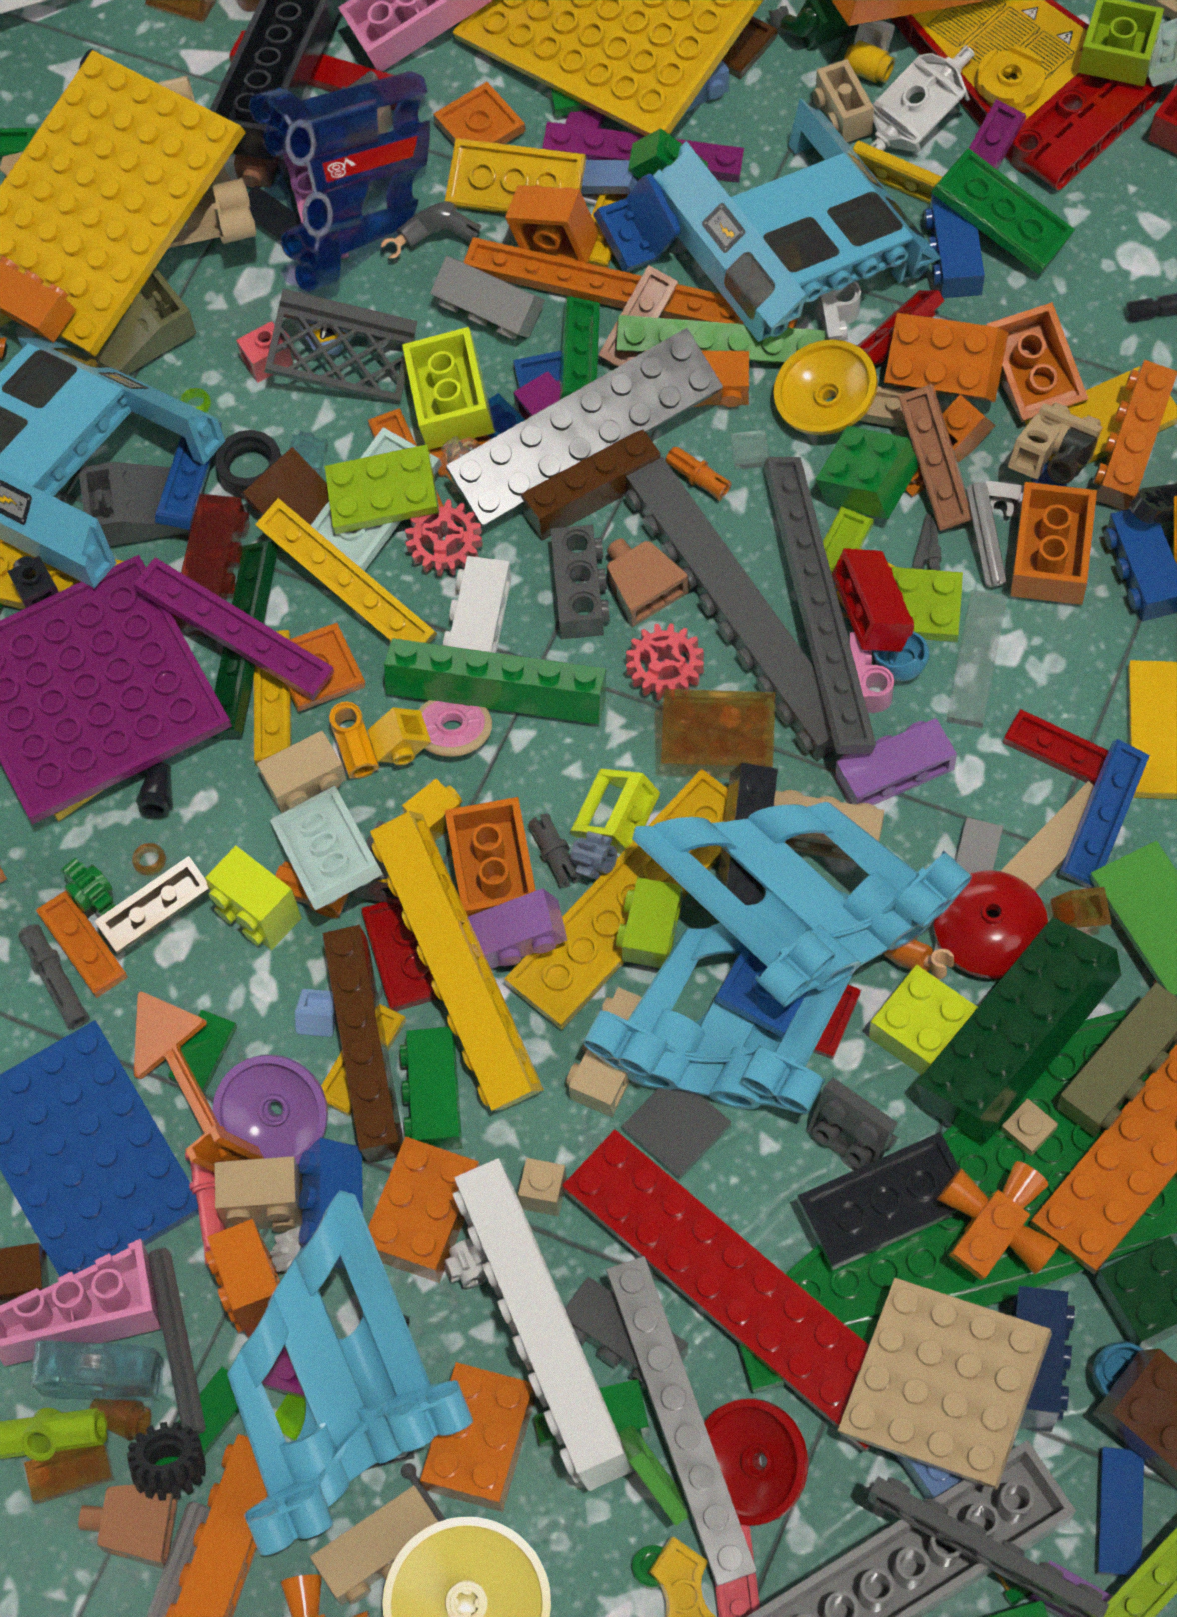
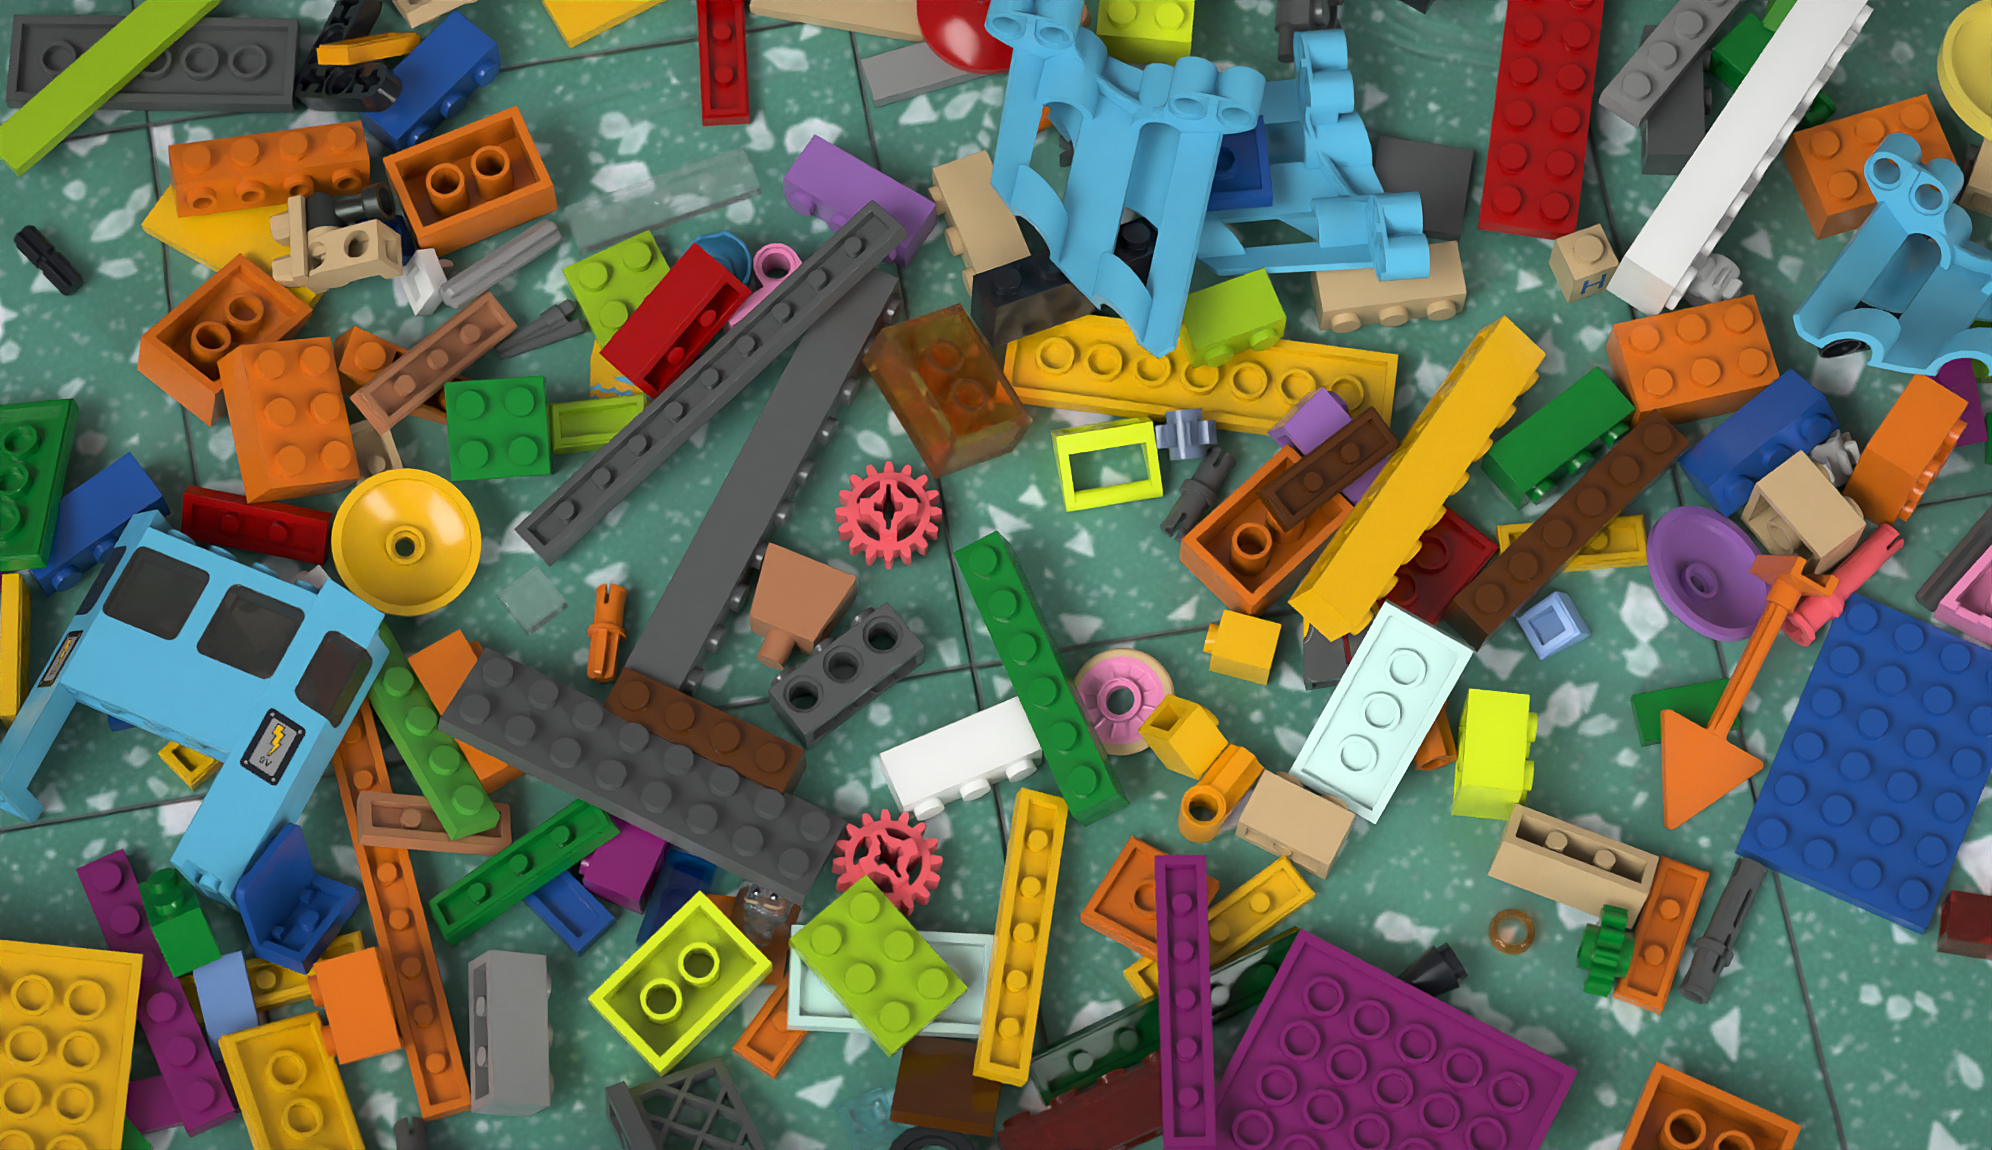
camera: 130 degrees left, 5 degrees up
none -> reddish brown tile [1256,405,1402,533]

